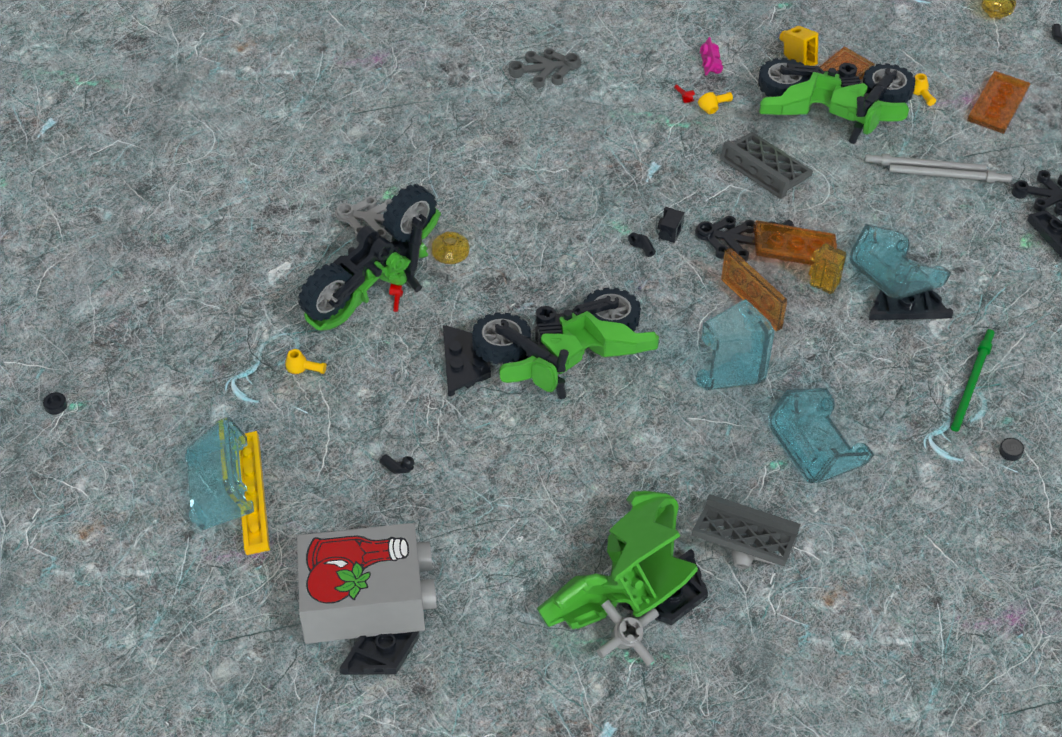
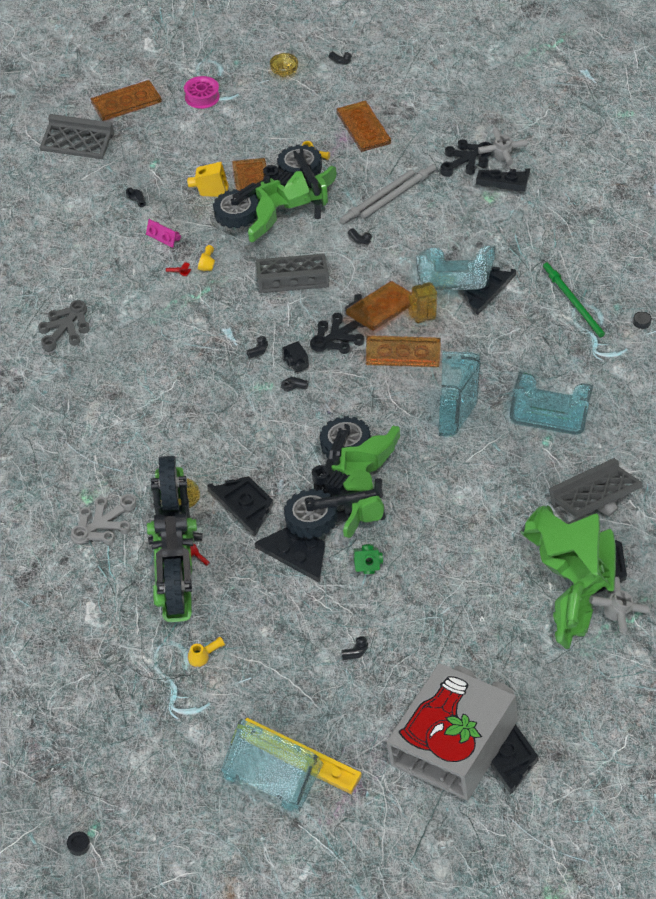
camera: 50 degrees left, 0 degrees up
none -> black arm [125,187,146,207]
none -> black wing [207,476,273,536]
none -> black arm [246,336,268,359]
none -> black arm [348,228,372,245]
none -> green brick [353,544,383,574]

